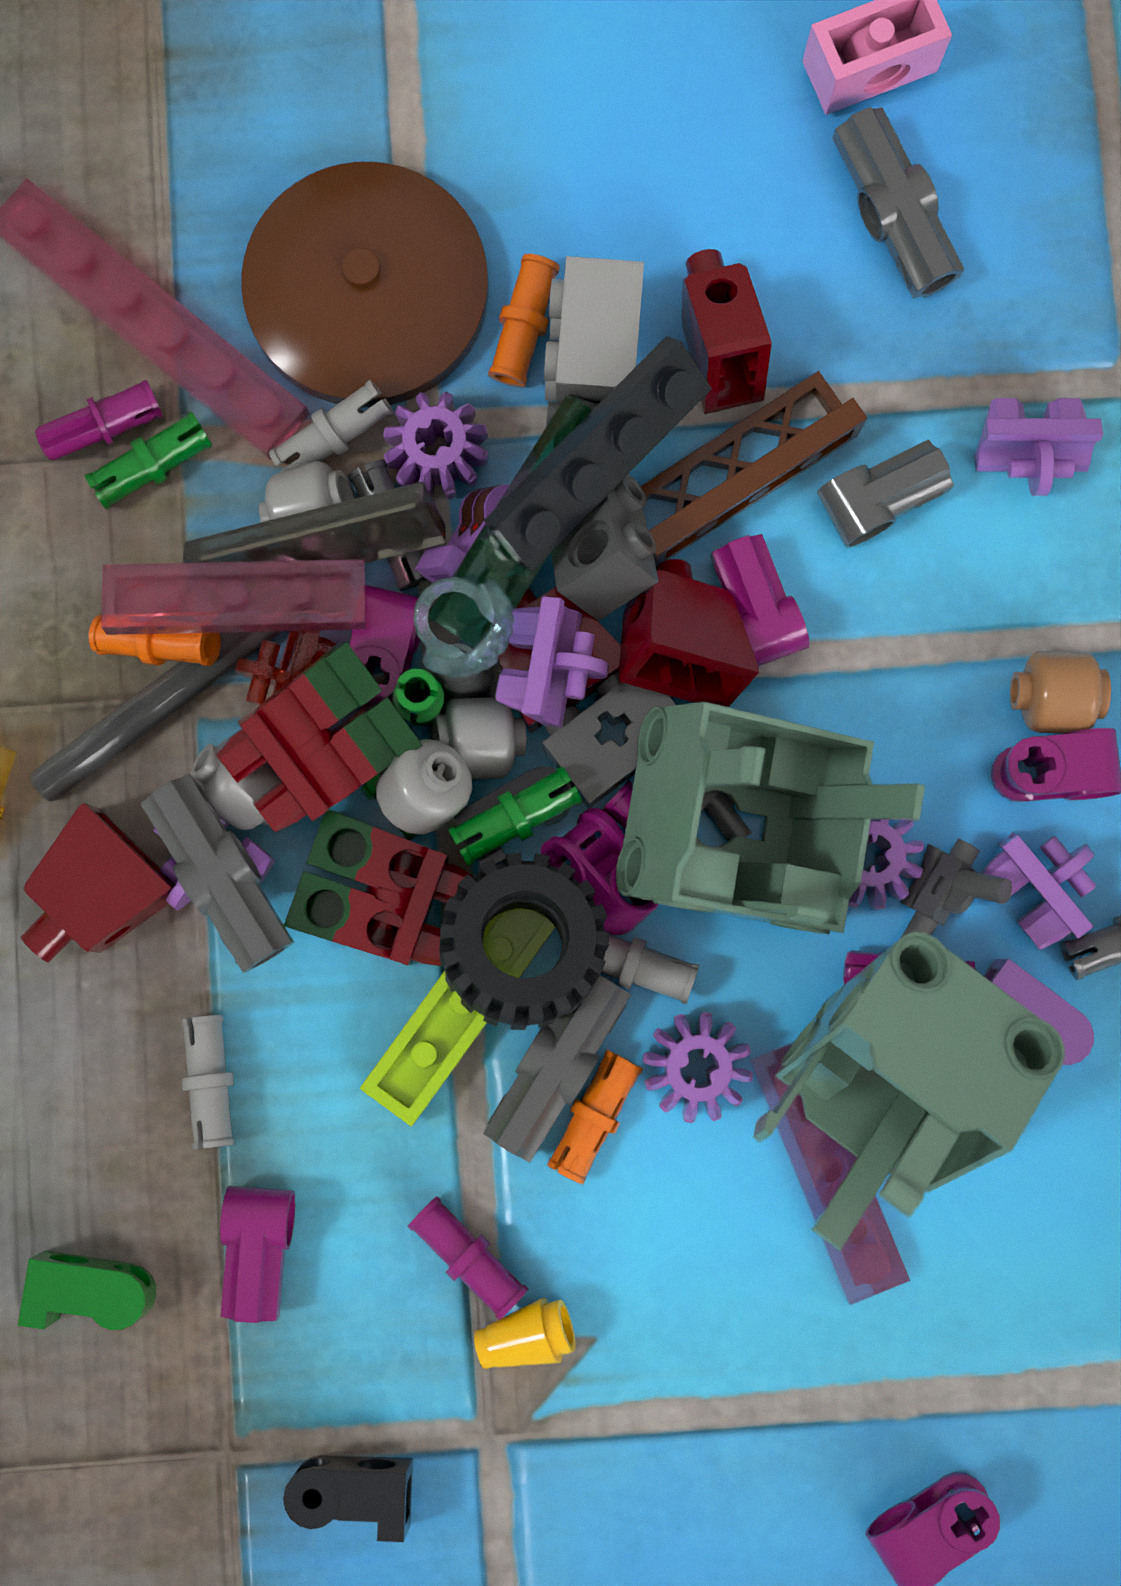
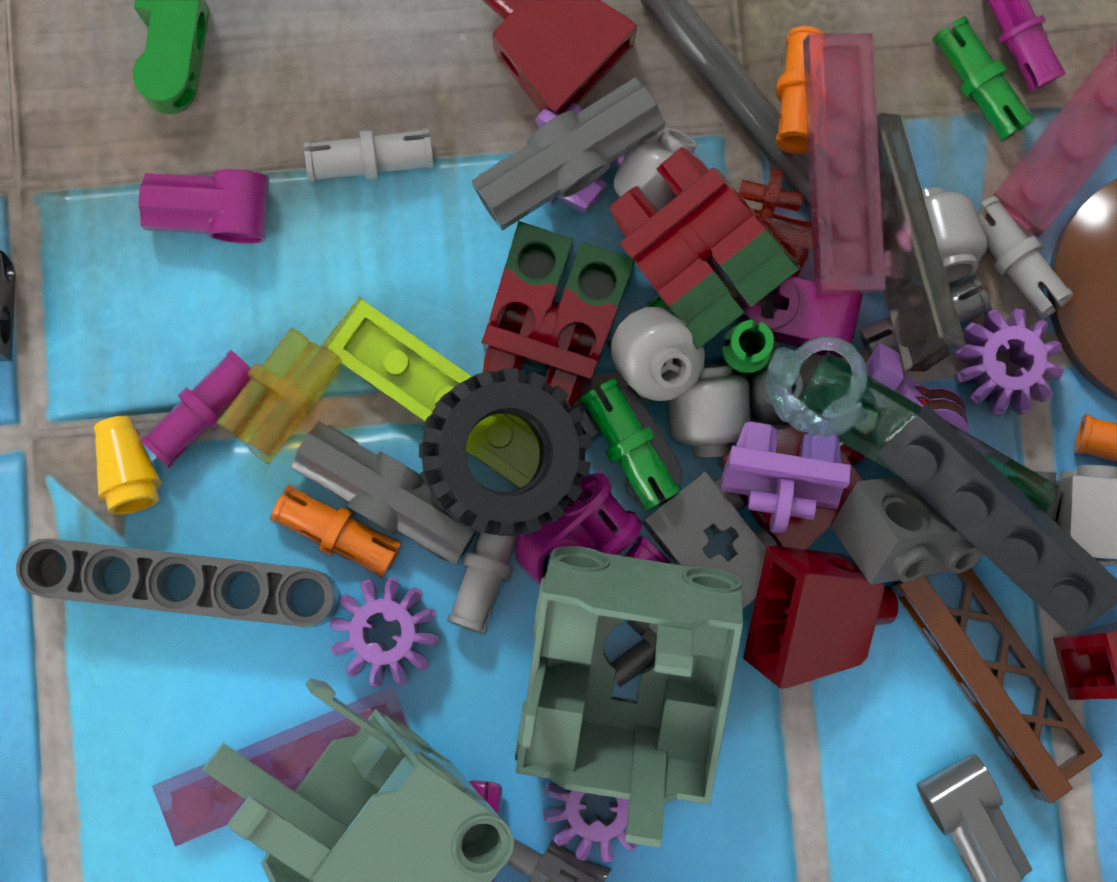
camera: 85 degrees right, 0 degrees up
magenta piece [710,534,810,666] -> none
none -> dark grey beam [16,539,340,627]
none -> clear yellow piece [217,297,364,464]

